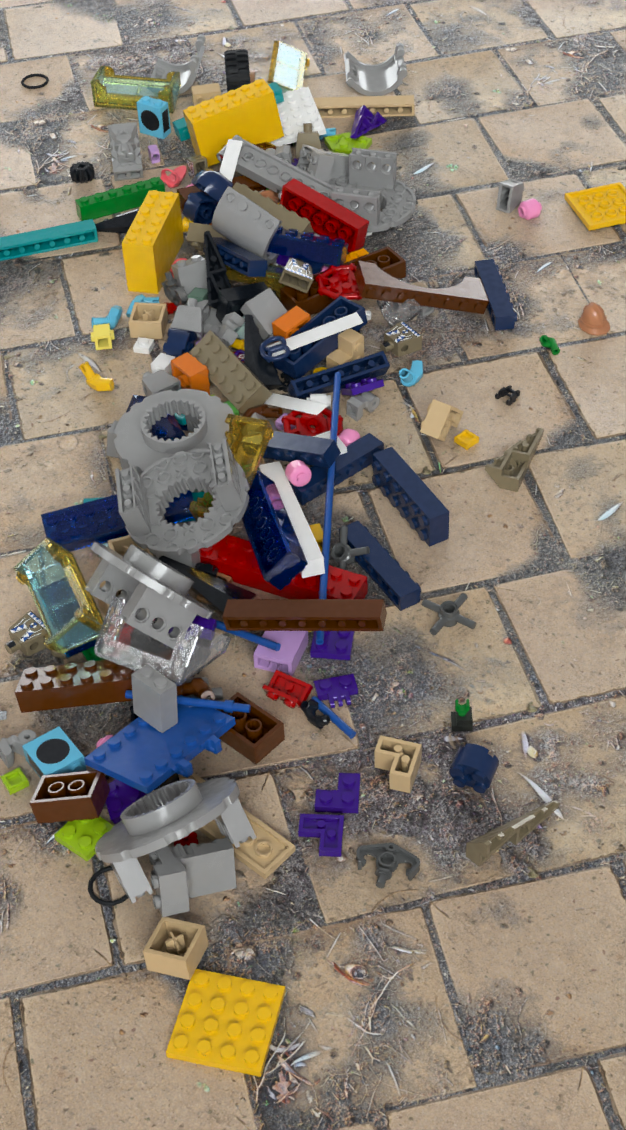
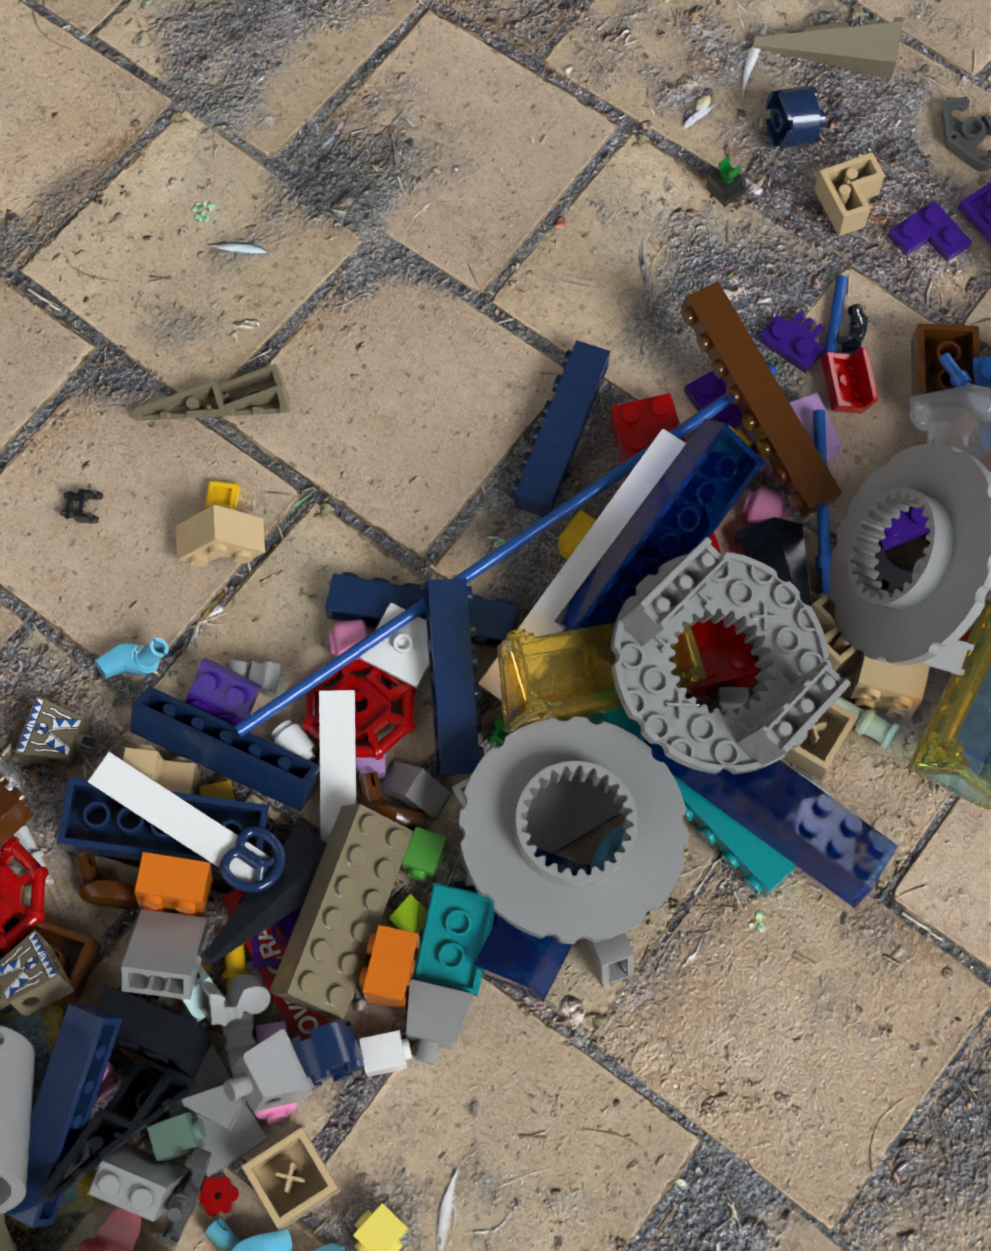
camera: 130 degrees left, 25 degrees up
yellow arm [78,361,114,391] -> none
white plate [133,337,155,354] -> none
bright pink head [285,460,312,487] -> none
dark grey bar [329,526,370,570] -> none
dark blue brick [372,447,449,547] -> none
dark grey bar [422,593,477,635] -> none

